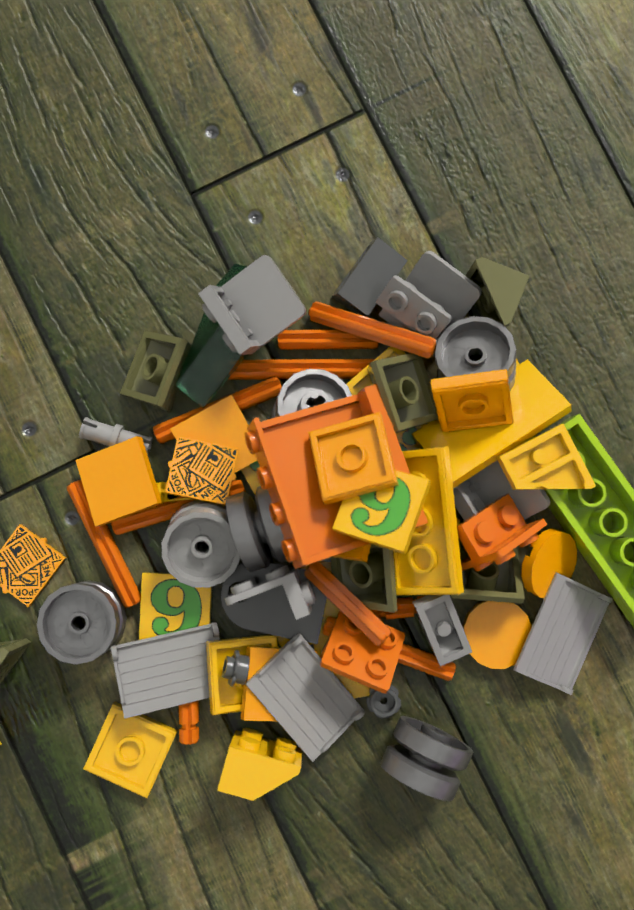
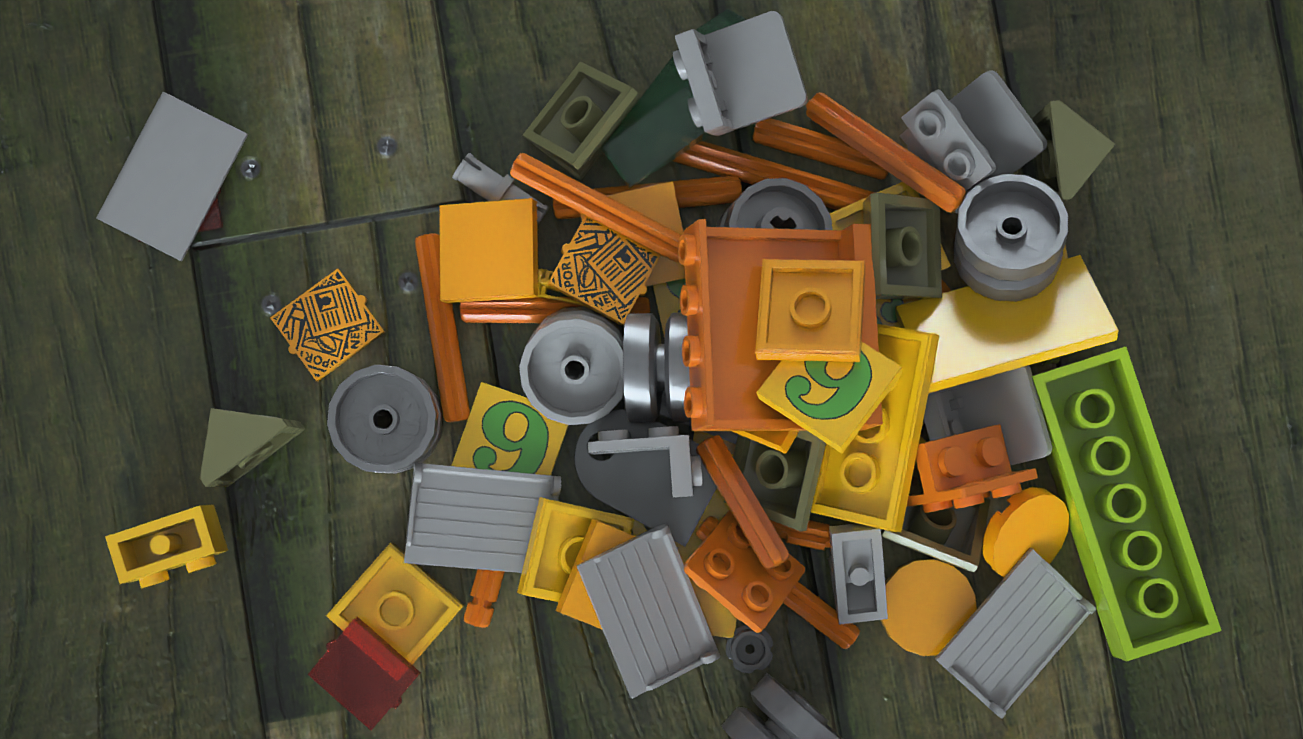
camera: 15 degrees right, 0 degrees up
yellow slope [217,728,302,801] -> none
dark grey plate [222,650,250,687] -> none
dark grey hinge [331,237,408,317] -> none
light orange tile [431,369,514,432] -> none
yellow wing [496,423,596,490] -> none
none -> clear red piece [308,616,421,730]
none -> orange axle [510,153,681,262]

